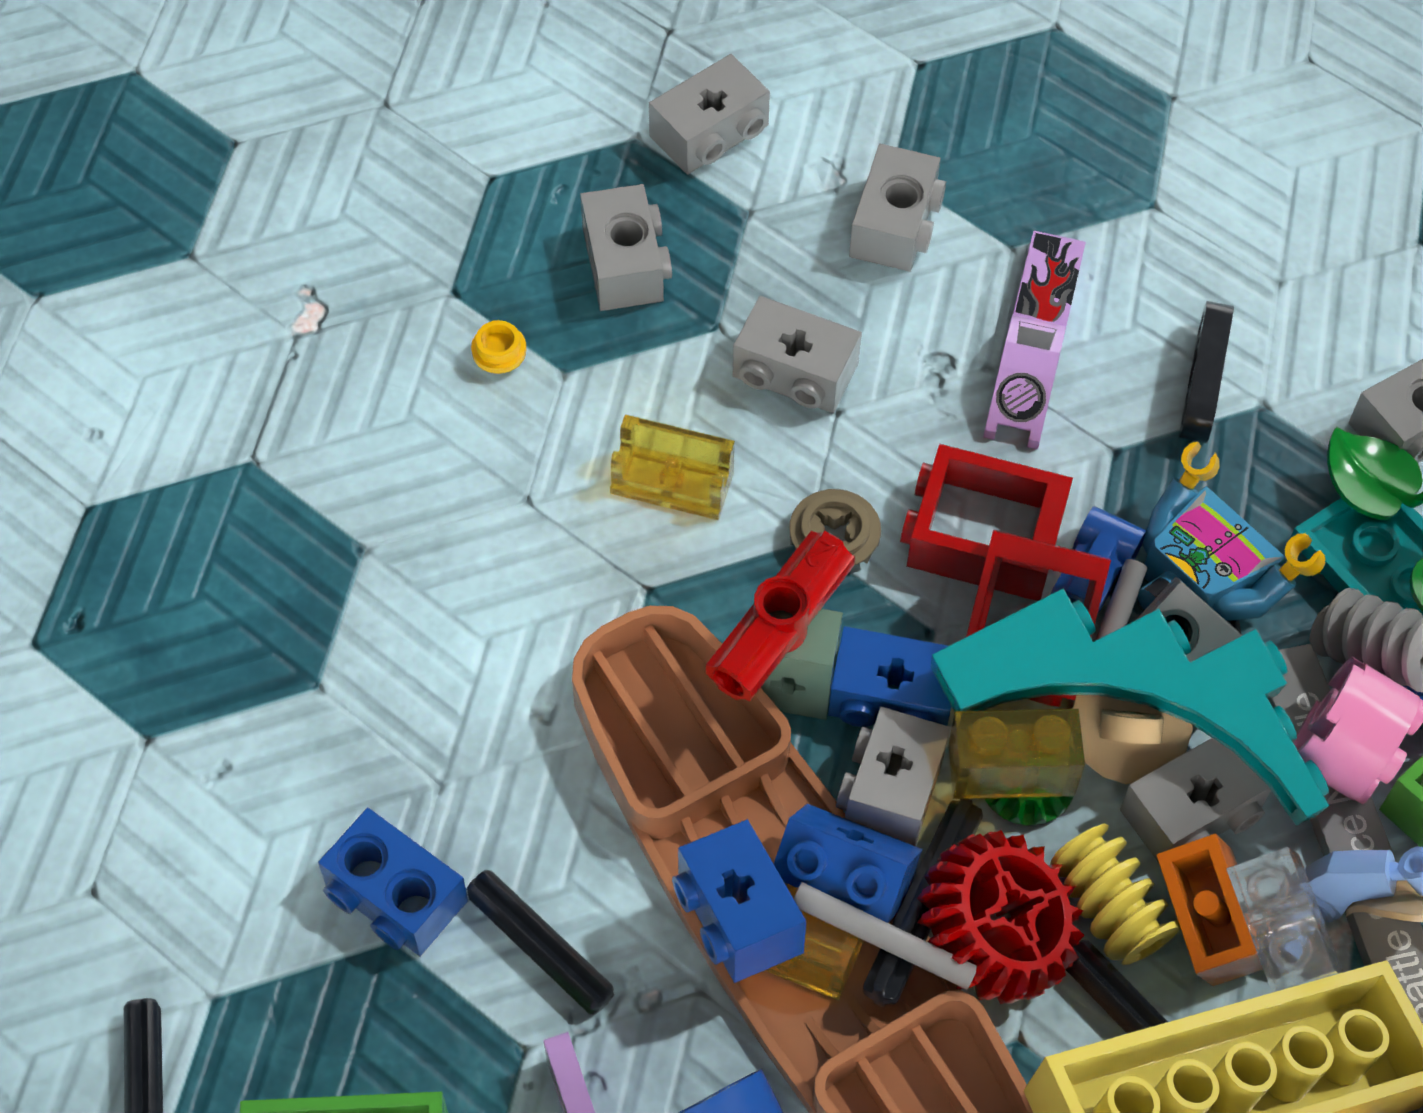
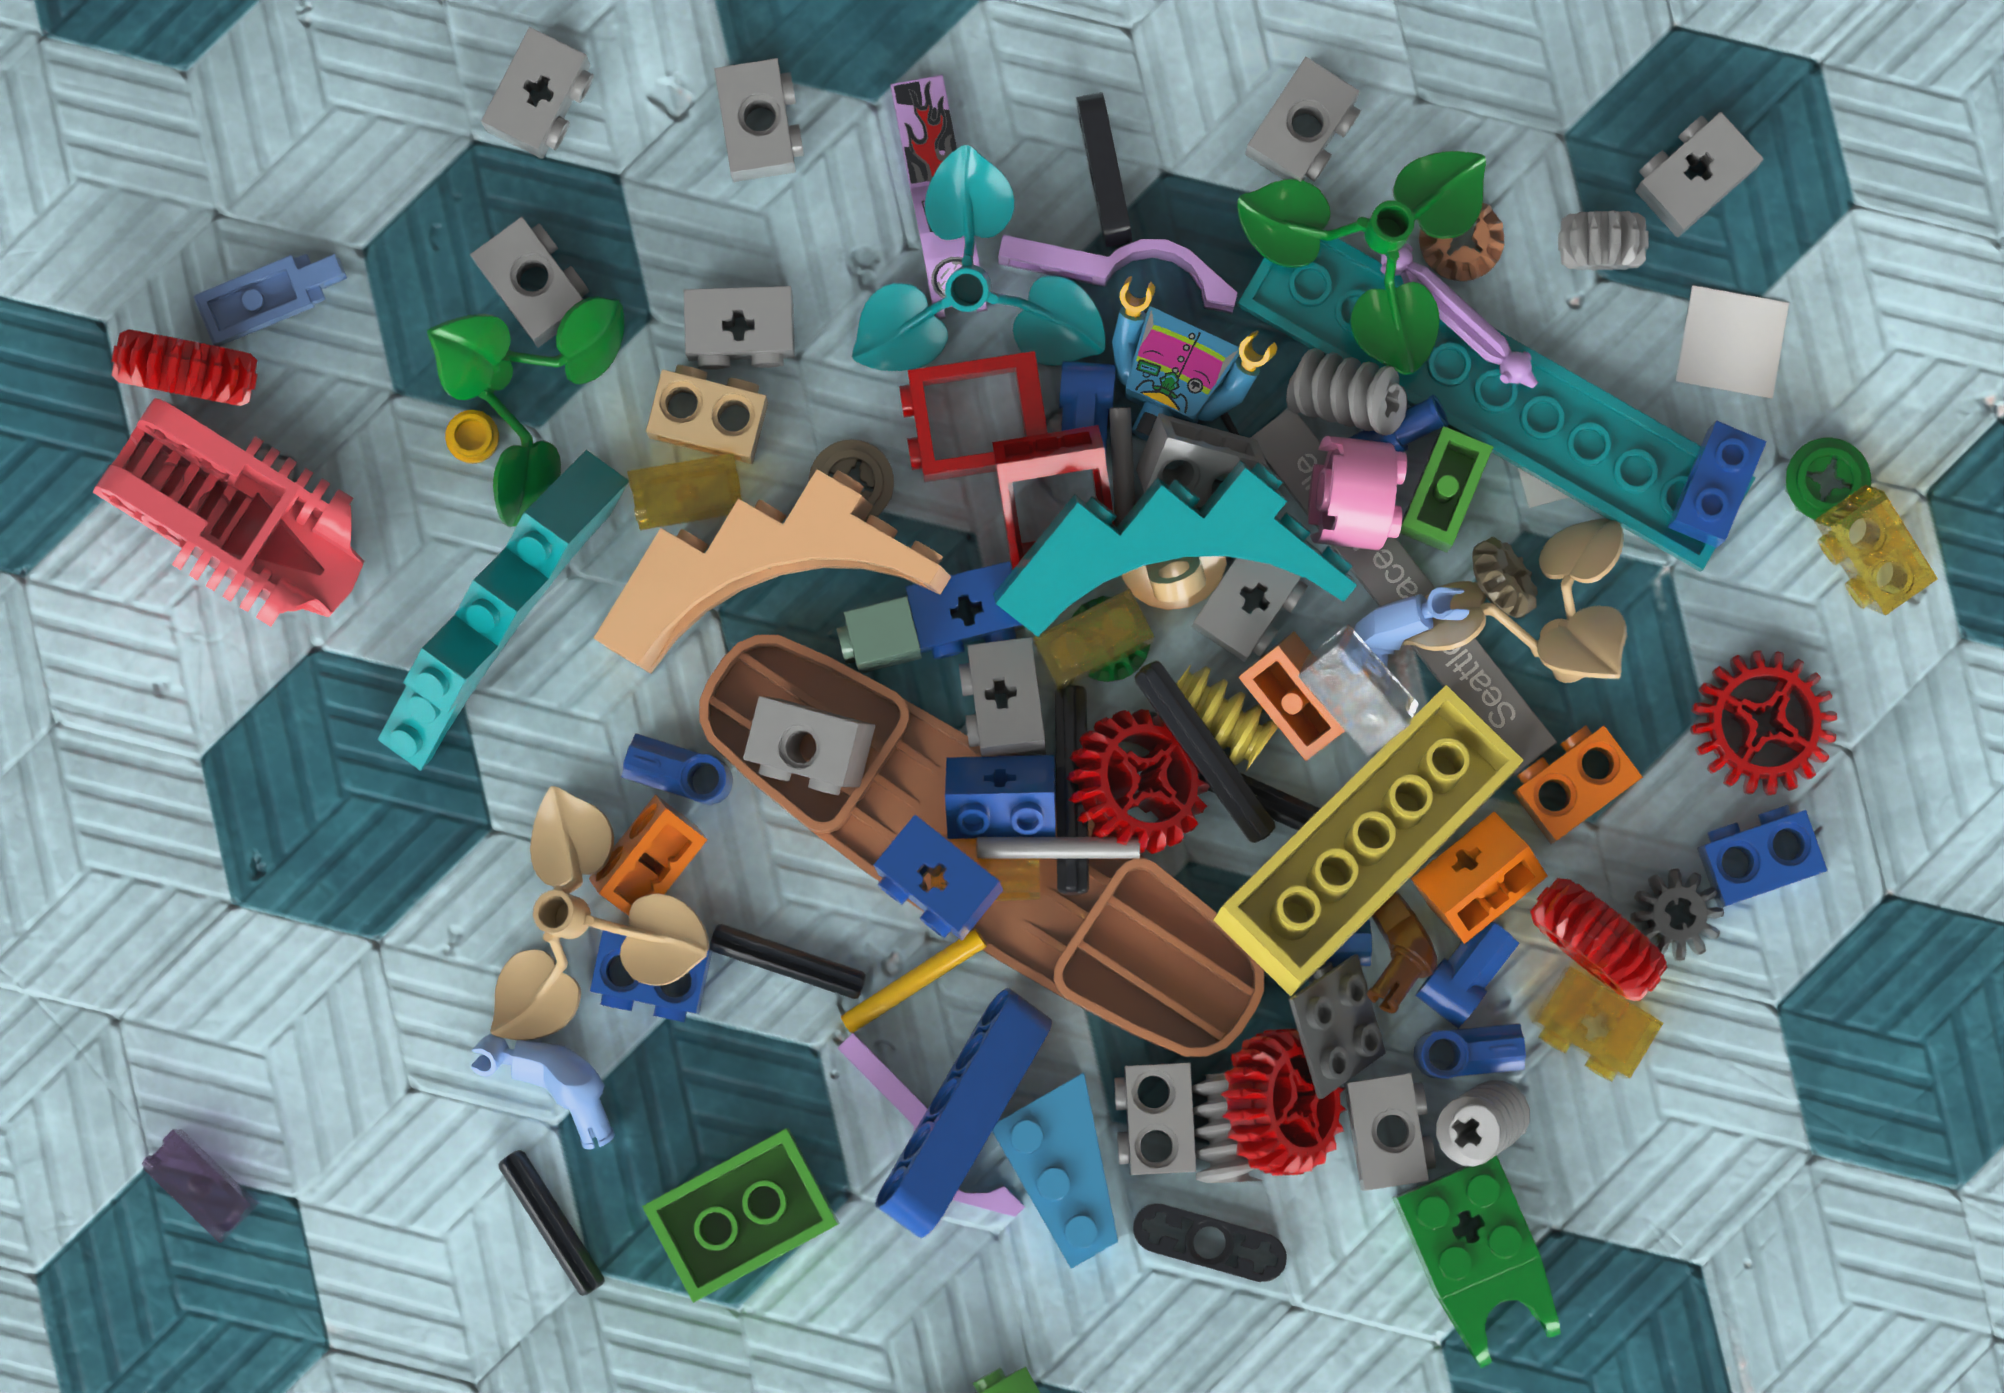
camera: 25 degrees left, 25 degrees up
red piece [705,531,855,702] -> none
none -> coral connector [93,398,365,627]
none -> red gear [111,329,258,406]
none -> medium blue hinge [193,254,347,347]
none -> teal arch [377,450,629,771]
none -> green plant [427,296,624,528]
none -> light blue arm [471,1034,615,1149]
none -> tan plant [490,786,709,1041]
none -> orange brick [589,794,708,916]
none -> light nougat arch [594,469,951,674]
none -> blue piece [621,733,733,805]
none -> tan brick [646,365,768,464]
none -> light grey brick [743,696,876,795]
none -> yellow bar [841,928,987,1034]
none -> teal plant [852,145,1106,371]
none -> lavender piece [998,235,1237,314]
none -> black axle [1134,661,1276,843]

